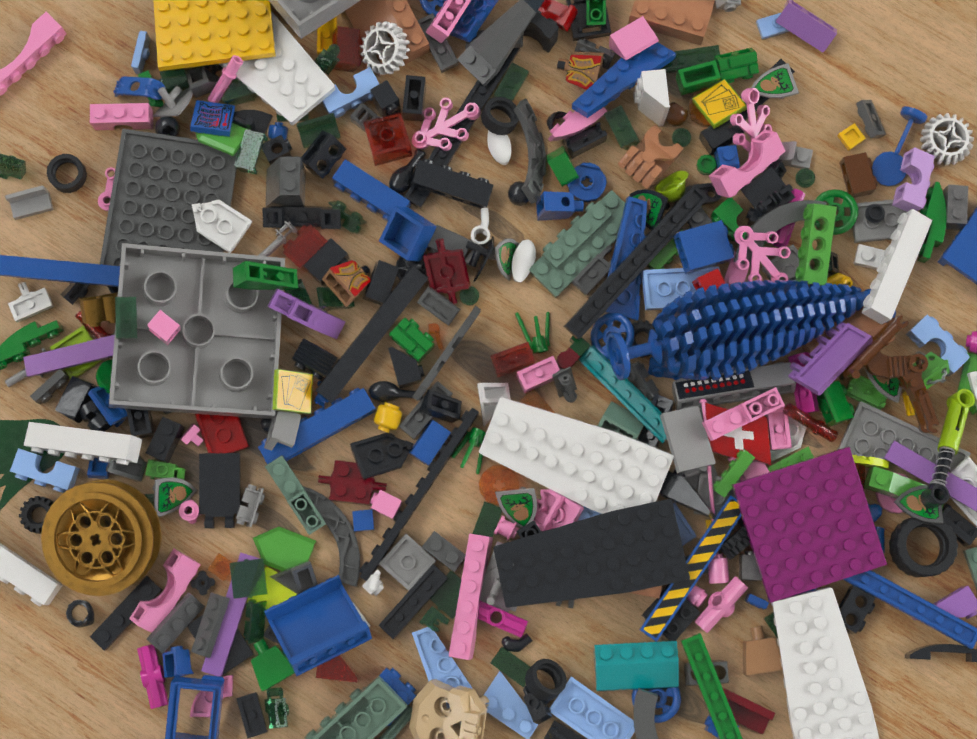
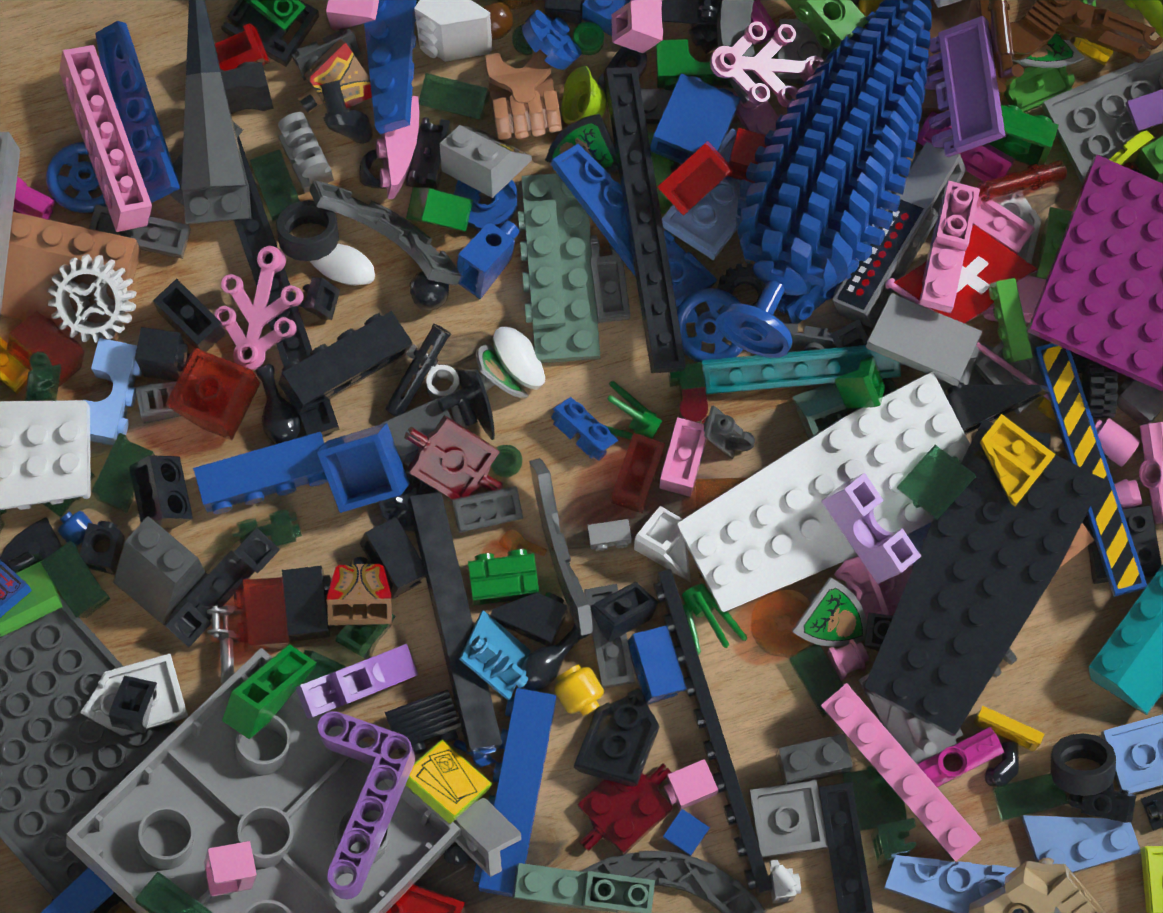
camera: 50 degrees left, 5 degrees down
none -> black slope [109,675,157,734]
none -> light grey legs [278,112,334,193]
none -> black tile [299,277,340,320]
none -> medium lavender beam [317,711,415,900]
none -> black arm [320,80,373,144]
none -> black pin [384,323,451,416]
none -> light grey slope [440,125,532,198]
none -> dark azure hinge [460,610,531,700]
none -> blue plate [522,10,582,70]
none -> blue hinge [551,397,618,461]
none -> light grey piece [587,519,632,551]
none -> red panel [657,141,734,216]
none -> lavender arch [821,473,921,584]
none -> green slope [835,356,885,408]
none -> clear green piece [897,445,976,520]
none -> yellow tile [974,706,1045,751]
none -> yellow wing [980,414,1056,506]

